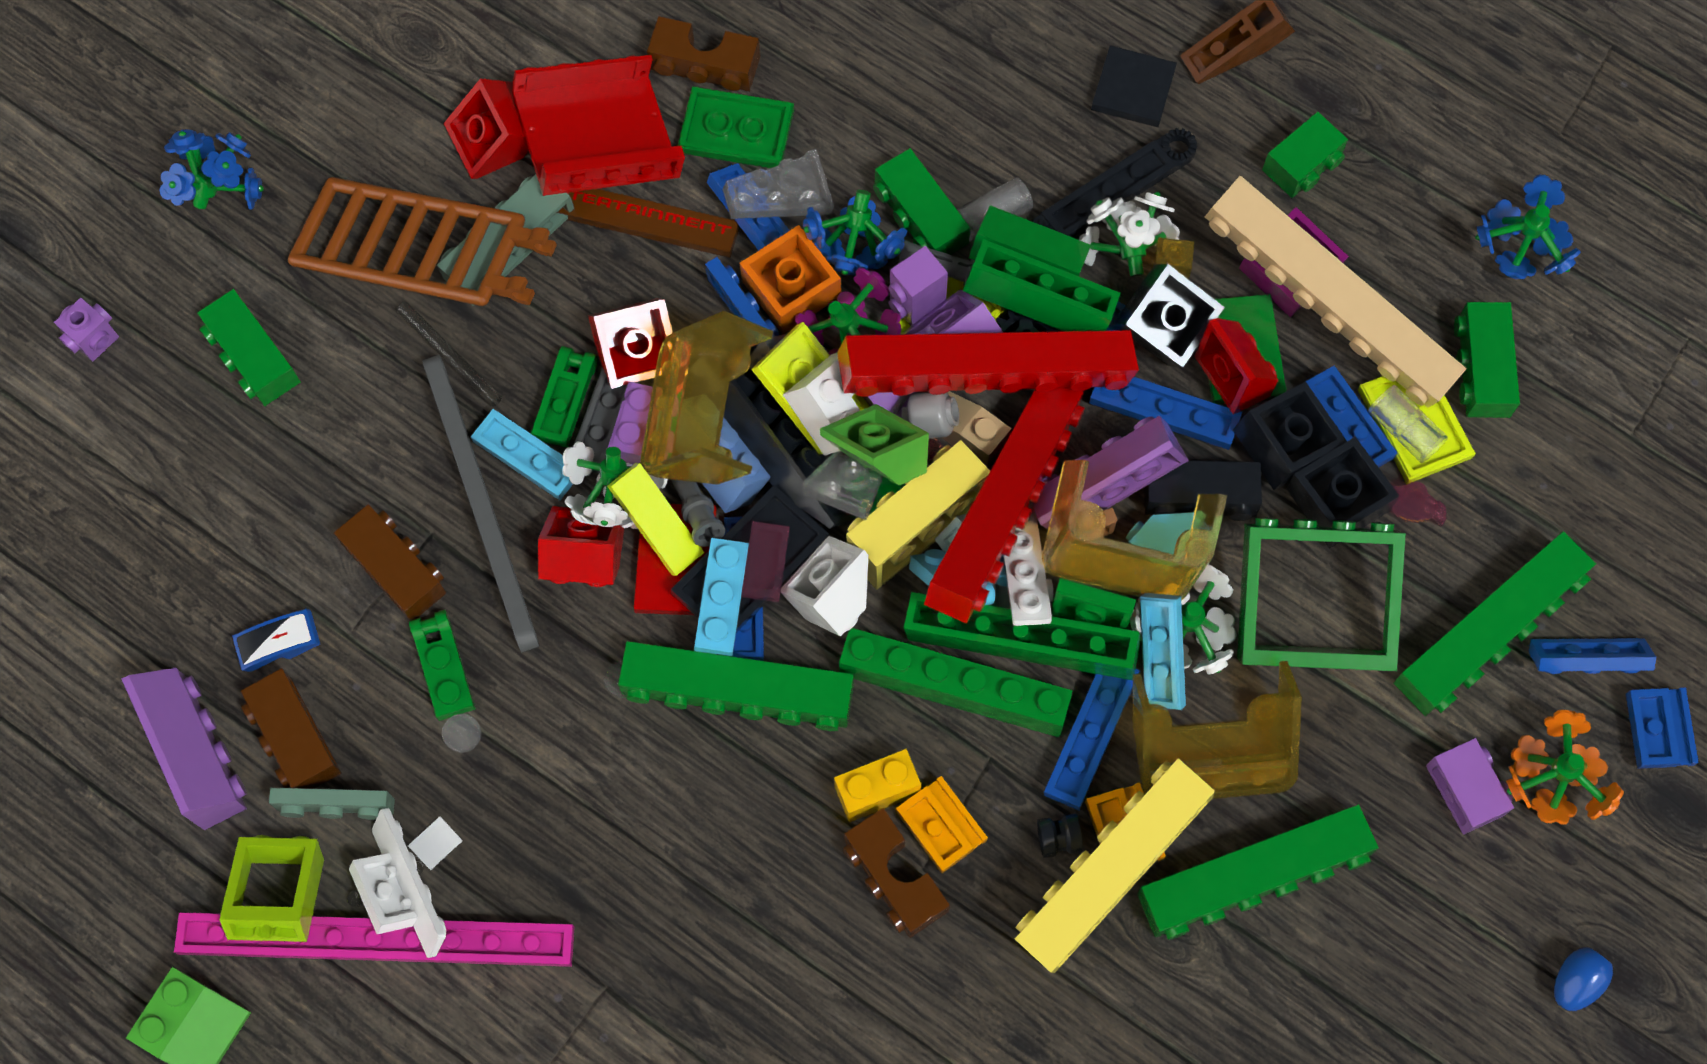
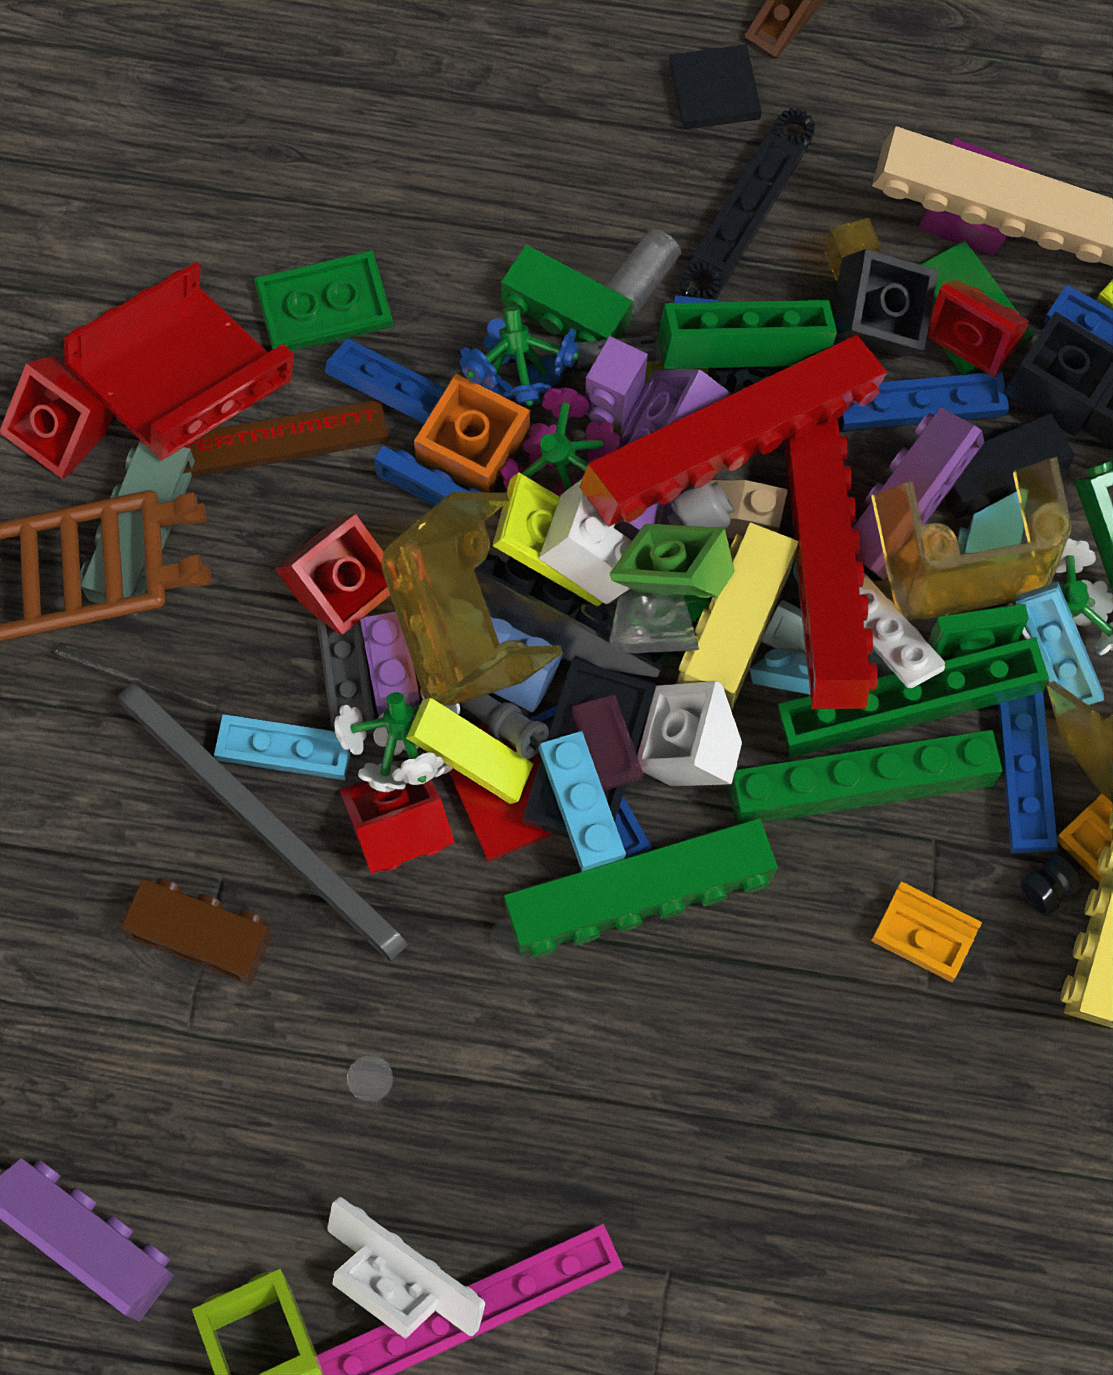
camera: 30 degrees left, 0 degrees up
slope [232,609,320,672] -> none
reddish brown brick [241,668,342,789] -> none
sand green plate [269,788,395,820] -> none
white sticker [408,816,463,870] -> none
green plate [409,609,476,721] -> none
green plate [531,346,598,448] -> none
reddish brown arch [647,16,761,92] -> none
clear wing [723,148,834,219] -> none
yellow brick [834,749,921,823] -> none
reddish brown arch [842,808,950,938] -> none
green brick [969,205,1091,276] -> none
white plant [1079,192,1181,277] -> none
green brick [1262,111,1348,198] -> none

